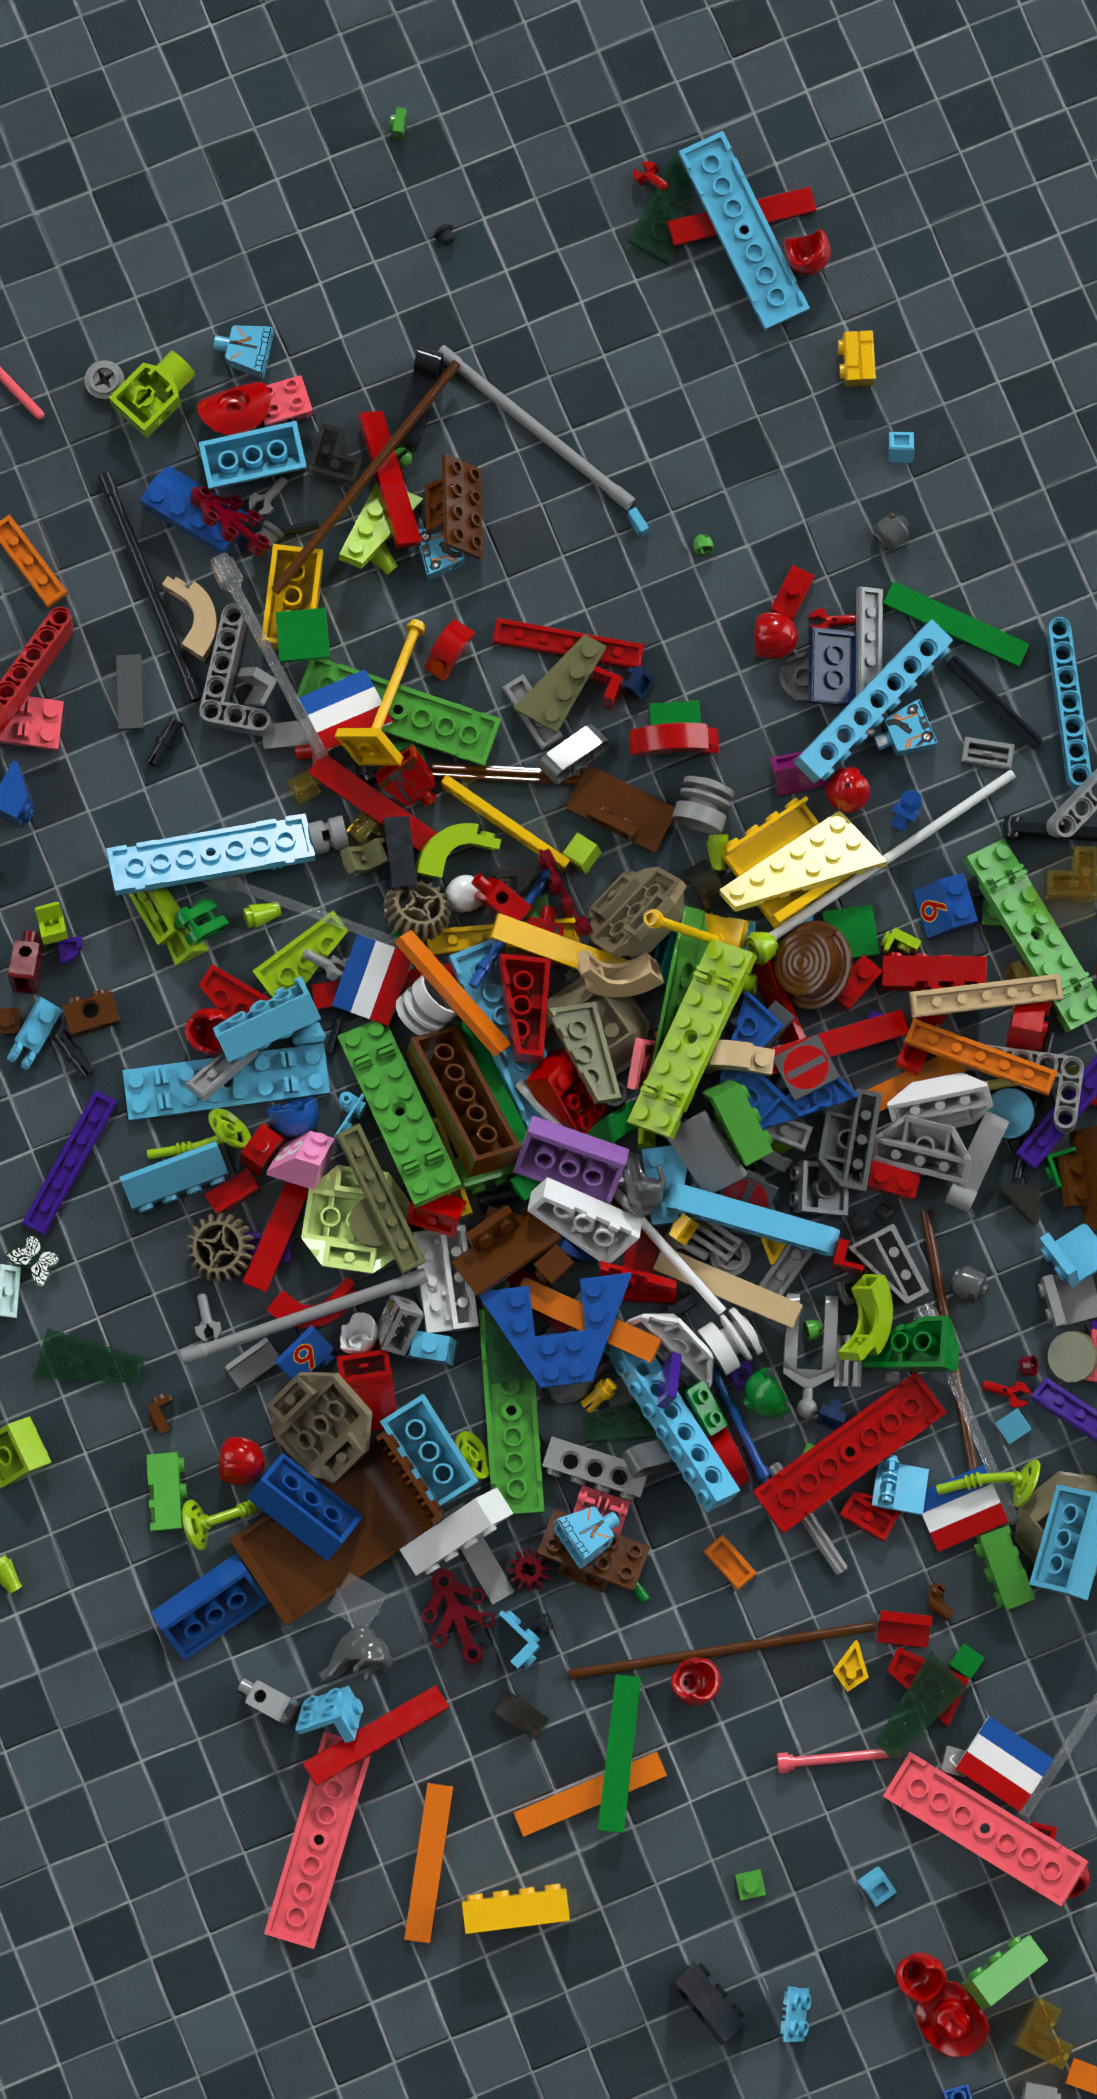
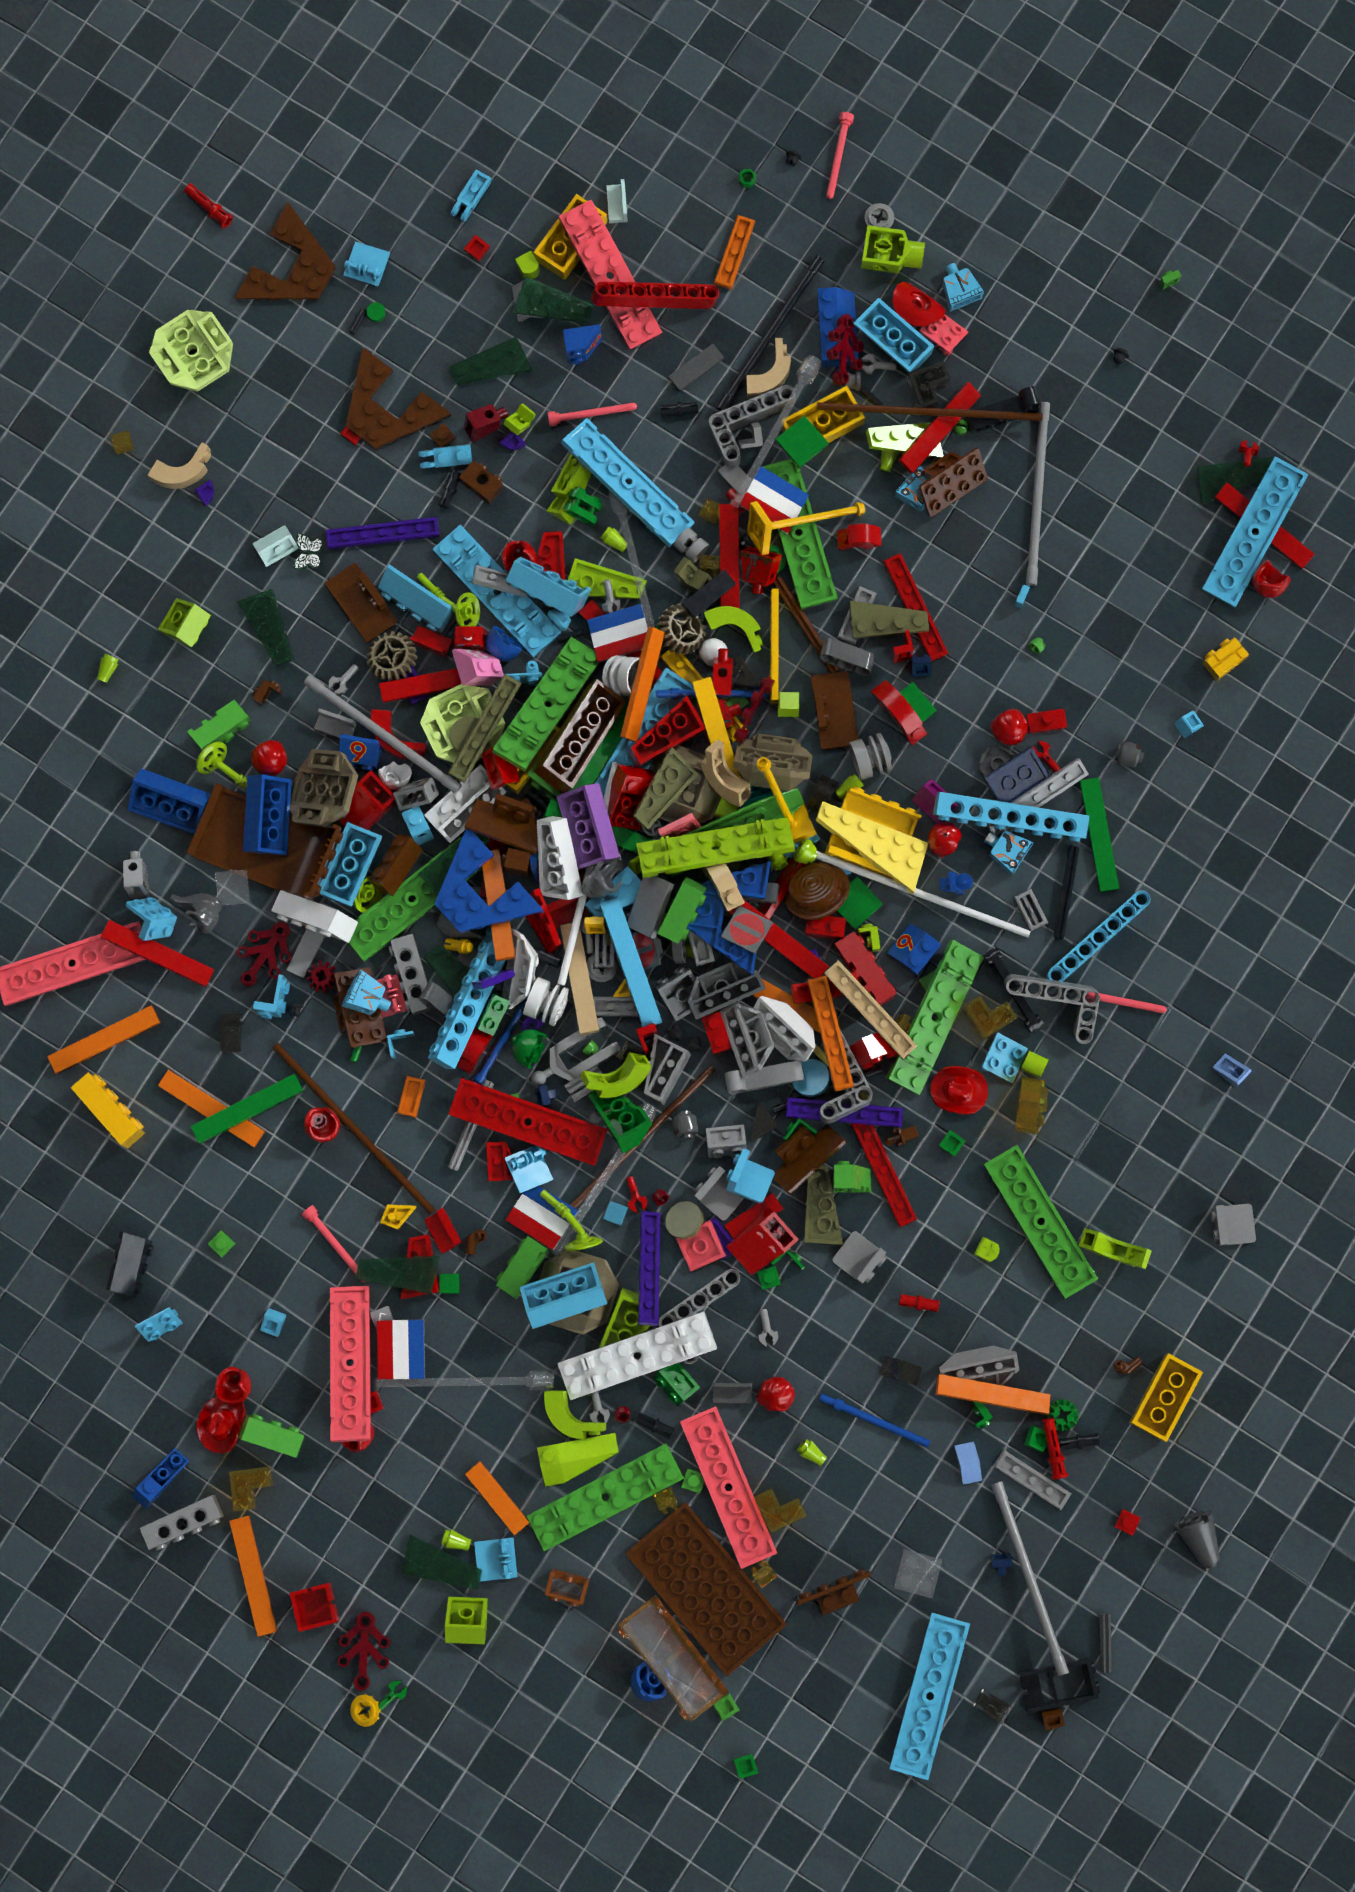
camera: 60 degrees right, 0 degrees up
none -> reddish brown bracket [325,563,398,643]
none -> reddish brown brick [368,834,423,896]
none -> medium azure bracket [387,1029,415,1059]
none -> coral piece [547,403,637,427]
none -> light grey bracket [706,1124,747,1159]
none -> lime piece [713,797,738,819]

